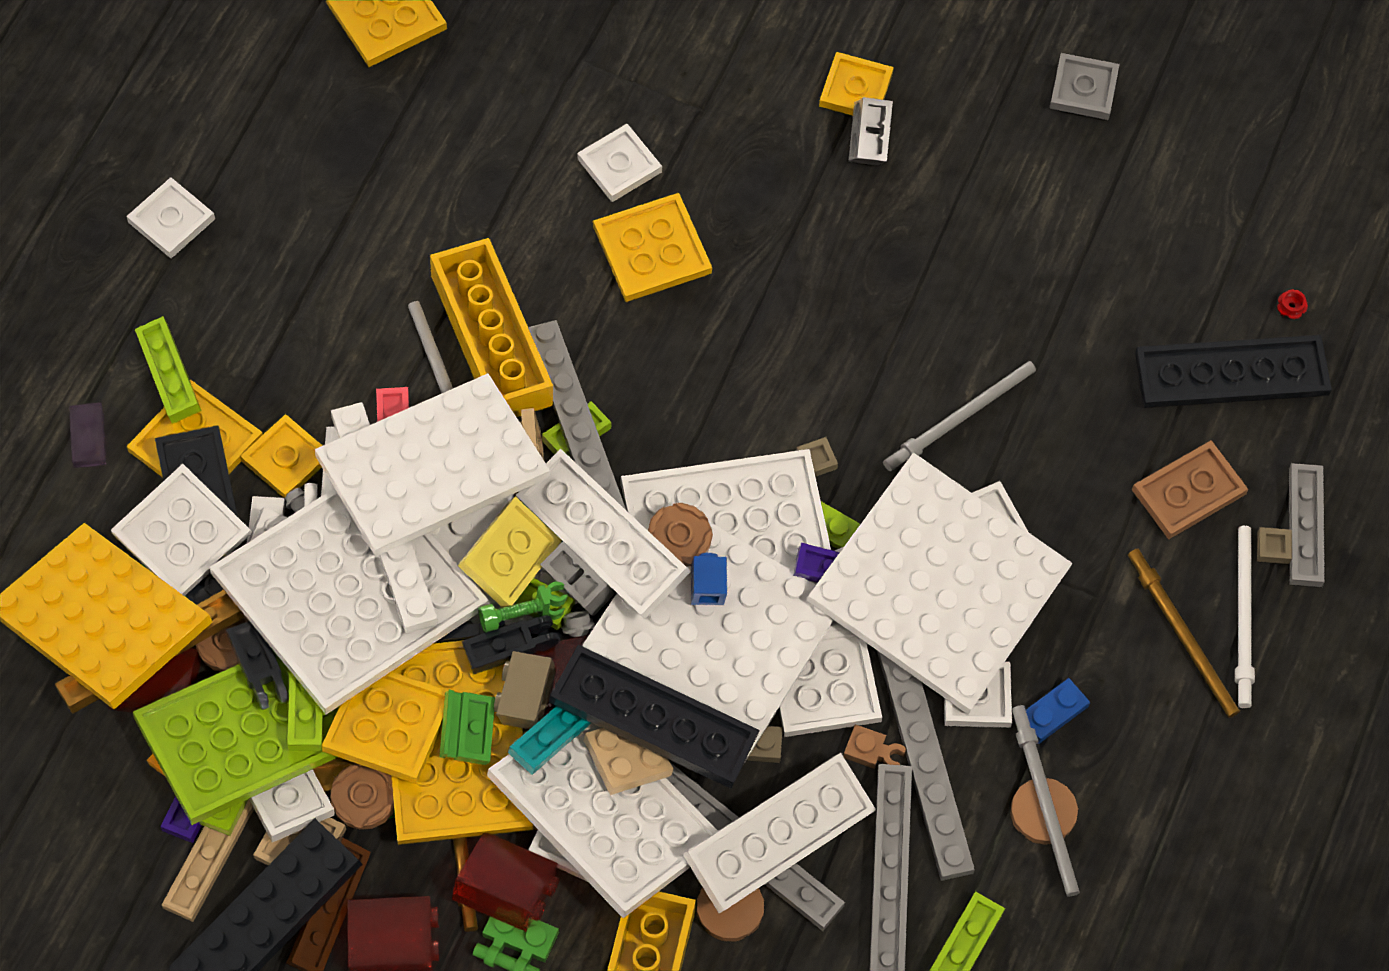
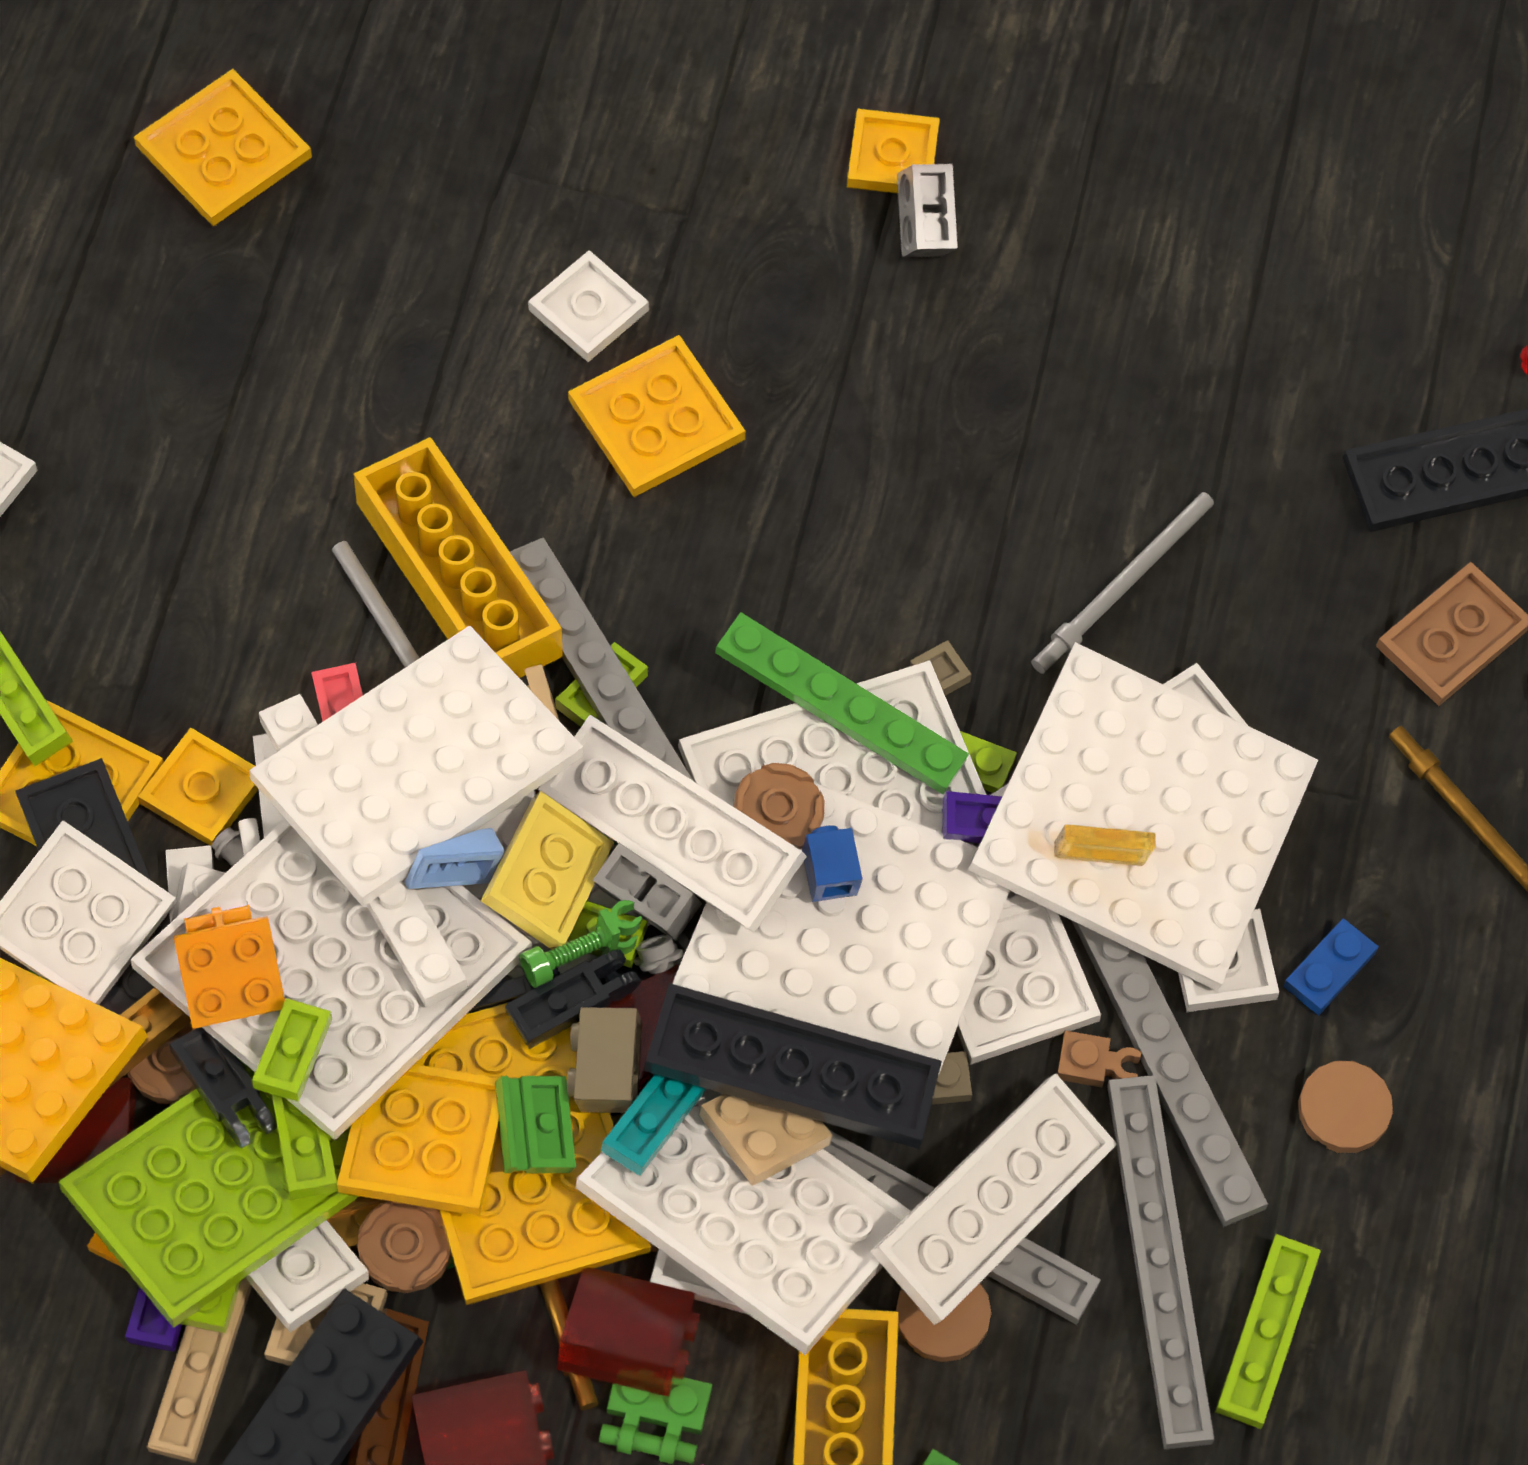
camera: 10 degrees left, 0 degrees up
light grey bar [1012,705,1080,896] -> none
light grey plate [1050,53,1119,120] -> none
none -> light orange plate [173,904,285,1029]
none -> lime plate [252,998,332,1102]
none -> light blue slope [405,828,504,889]
none -> bright green plate [715,612,969,795]
none -> clear yellow tile [1054,824,1156,866]

